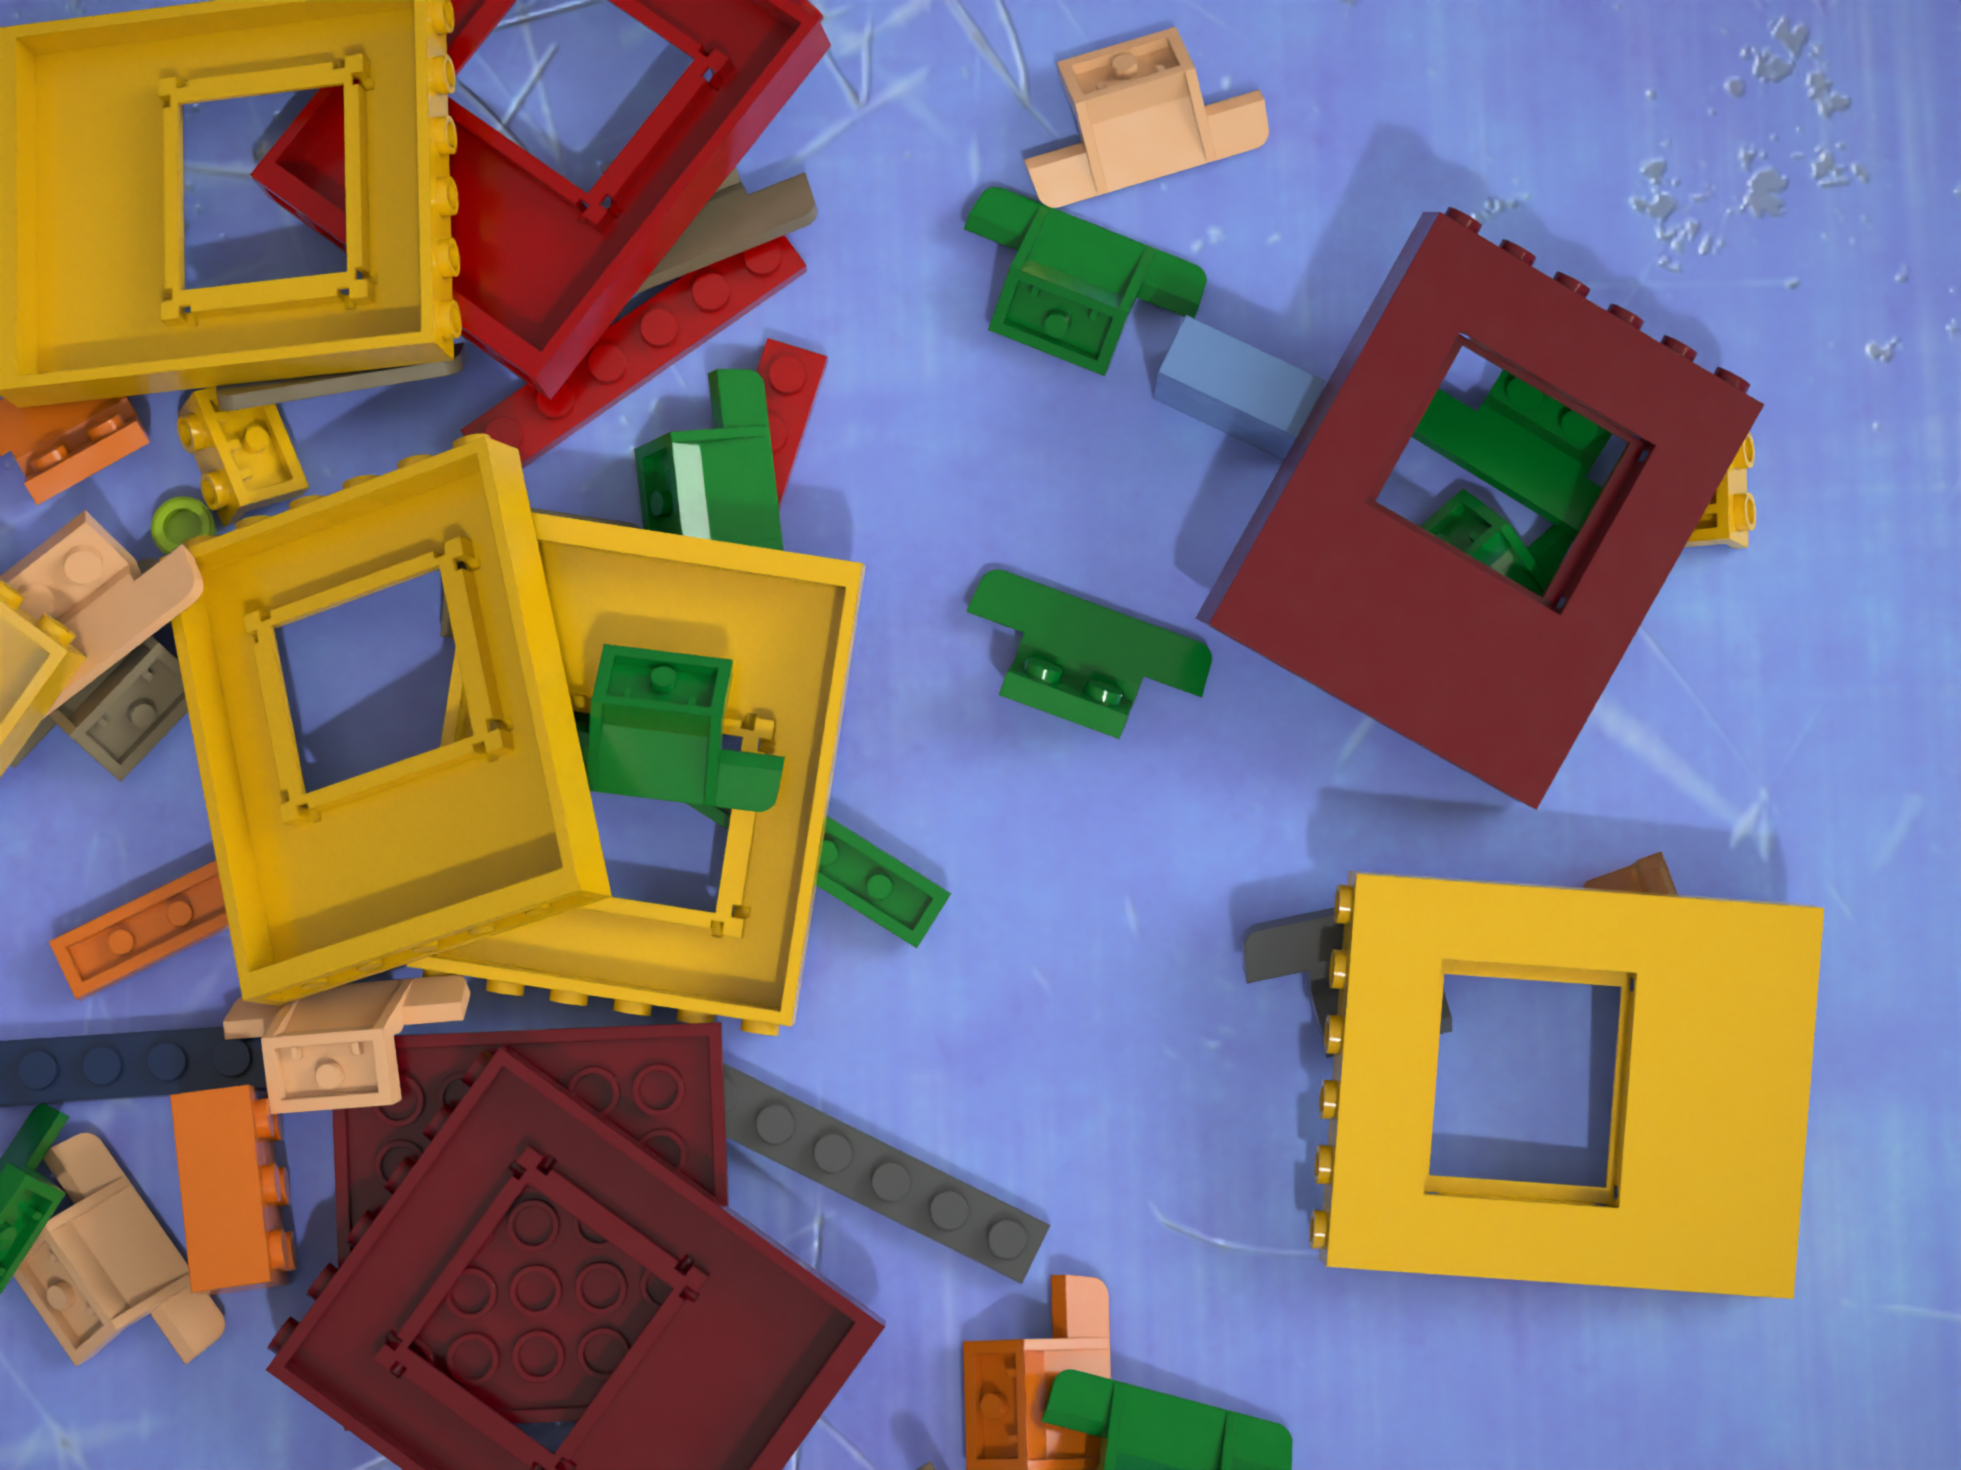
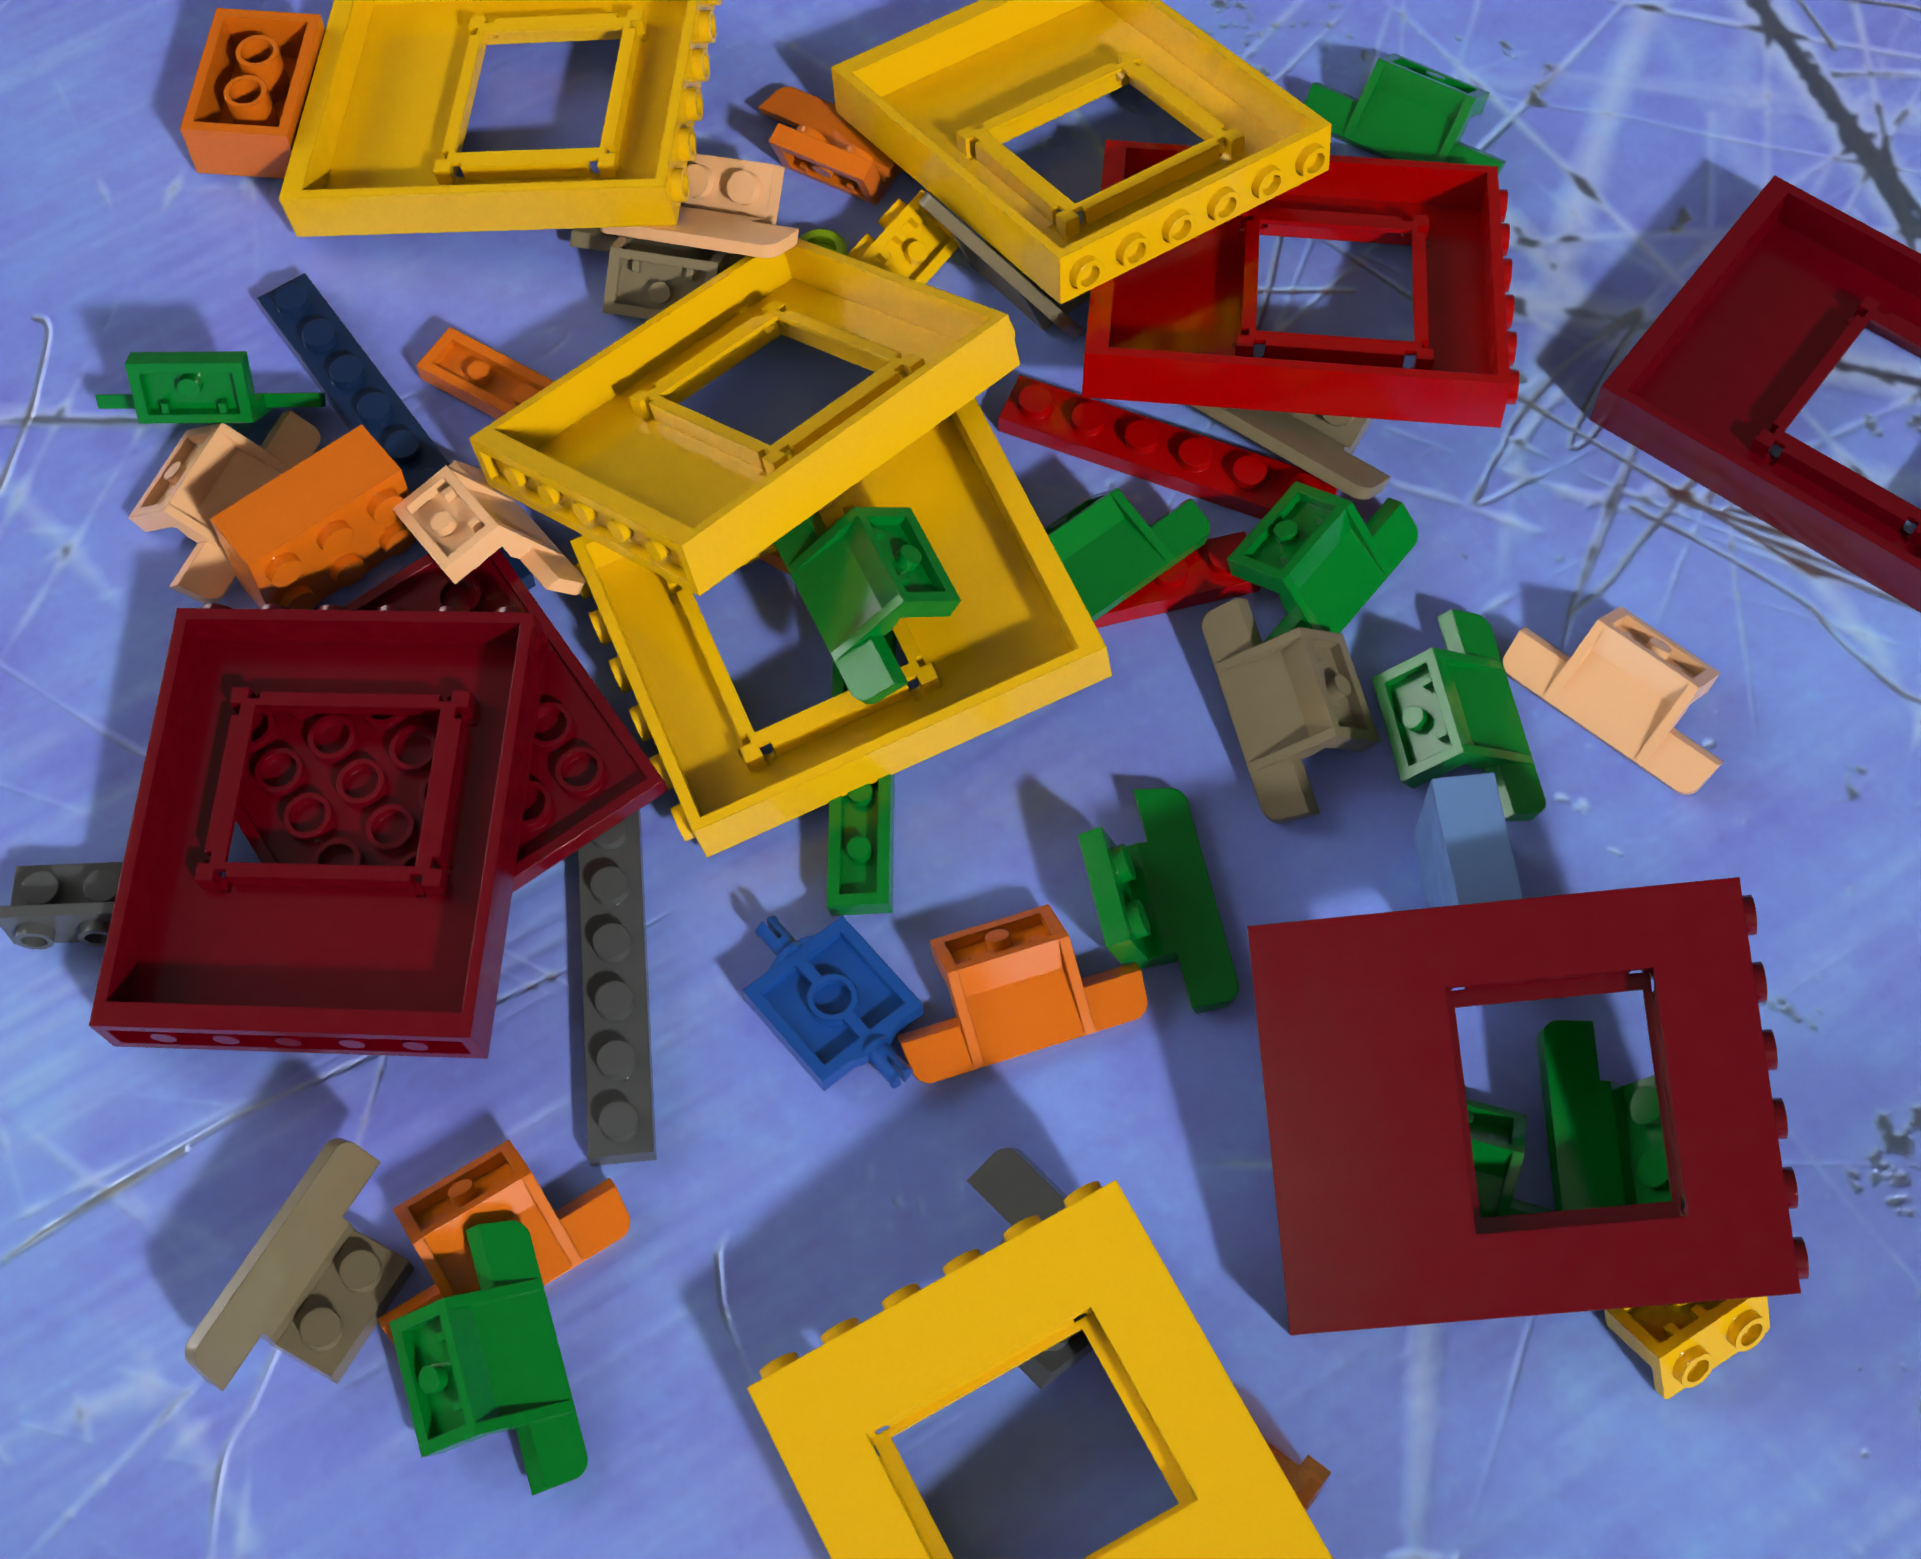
camera: 60 degrees right, 20 degrees down
none -> blue plate [742,915,924,1091]
none -> orange plate [897,904,1148,1083]
none -> dark tan plate [1202,598,1380,824]
none -> green plate [1227,481,1418,643]

